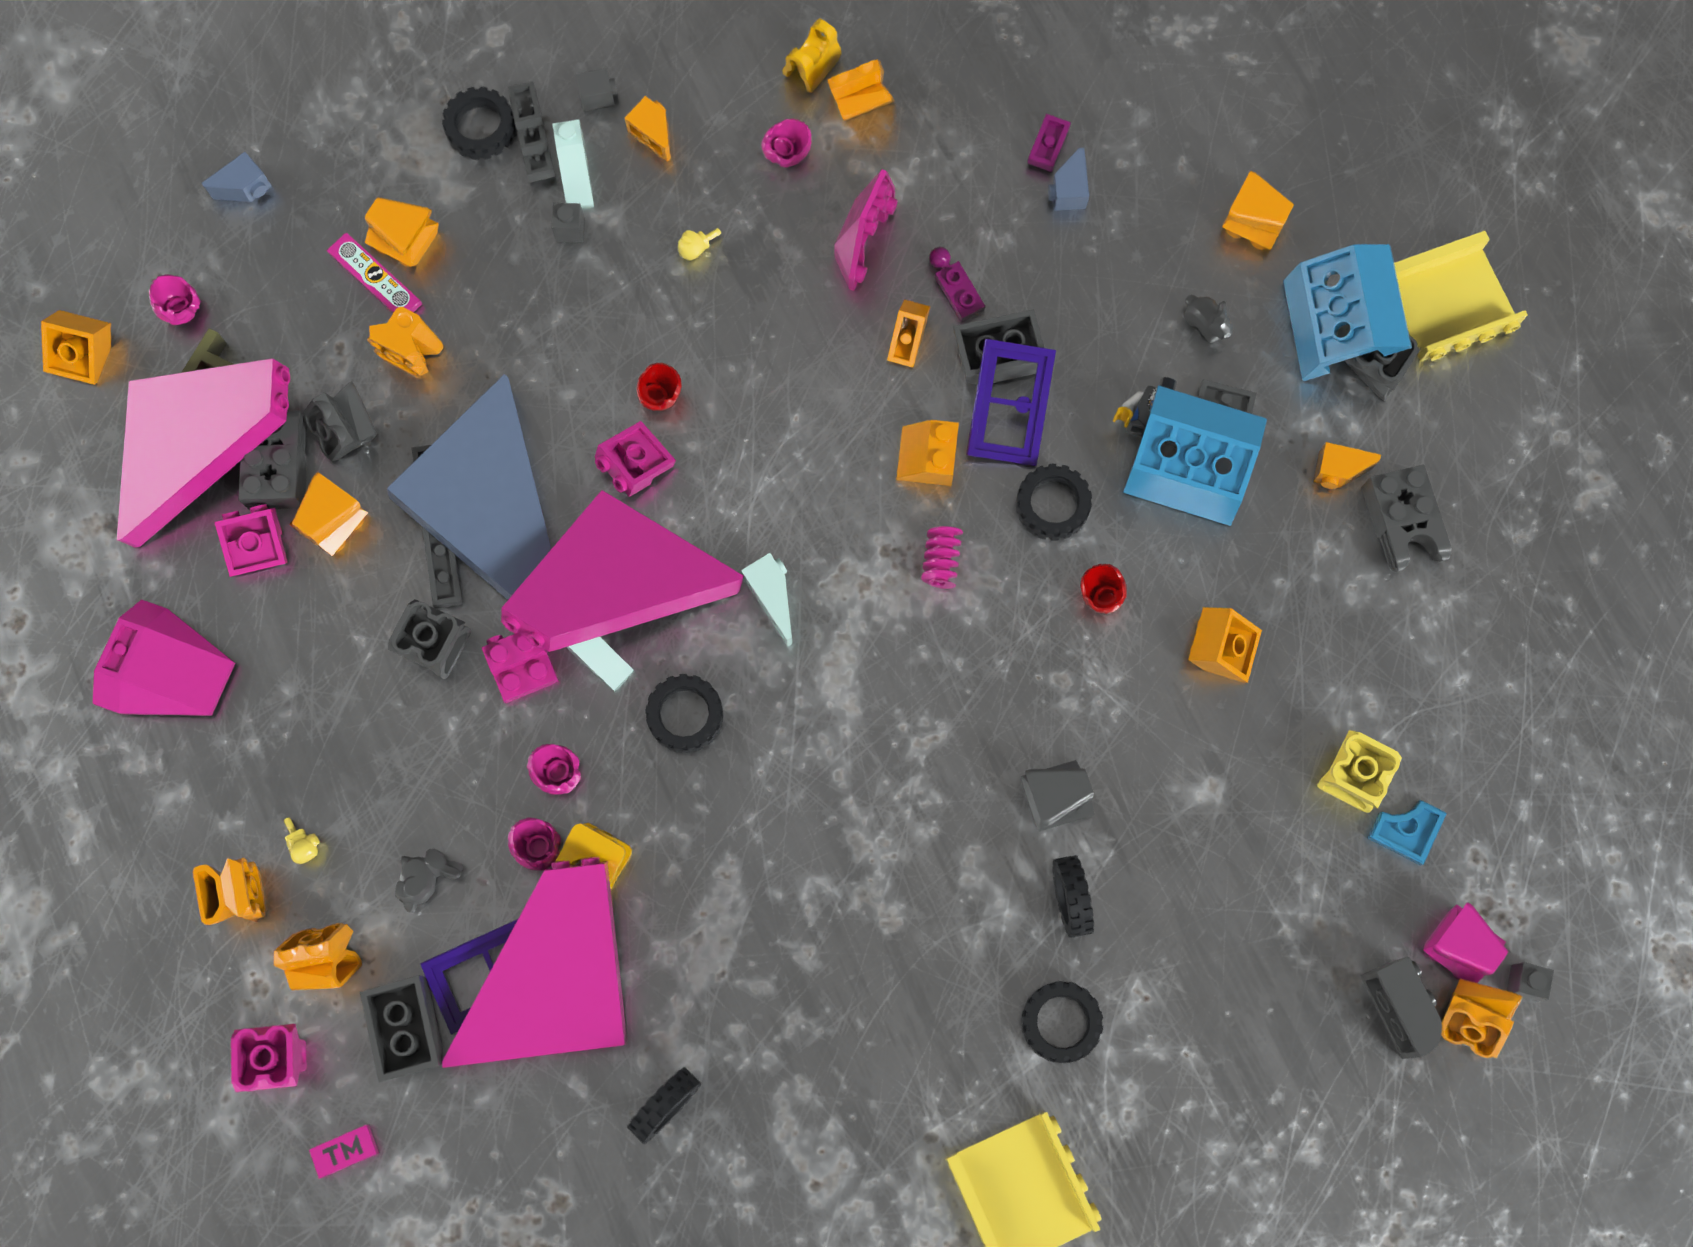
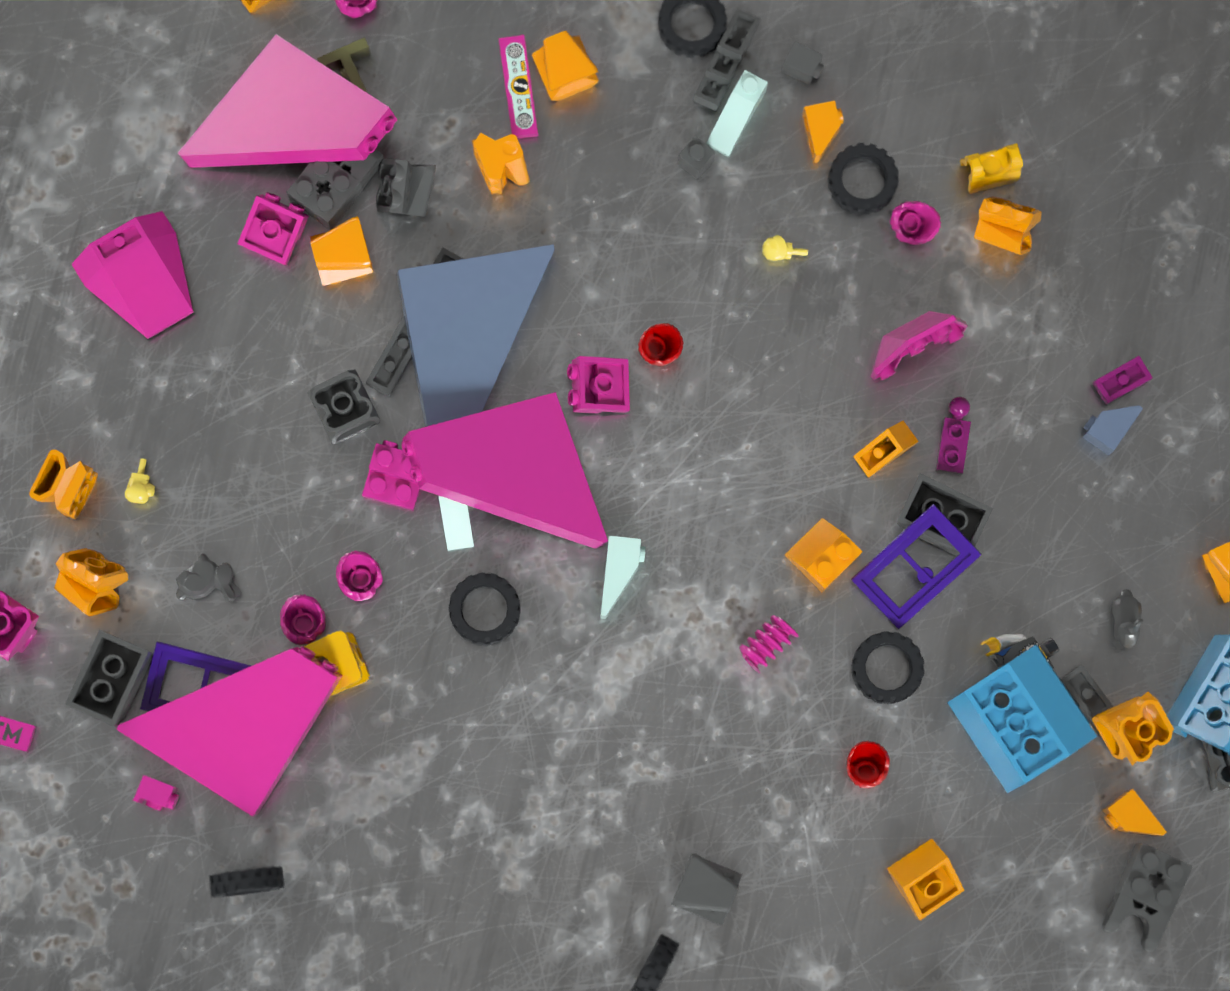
camera: 35 degrees right, 5 degrees up
none -> dark pink brick [133,775,179,811]
none -> black tyre [828,143,899,215]
none -> light orange piece [1092,691,1174,766]

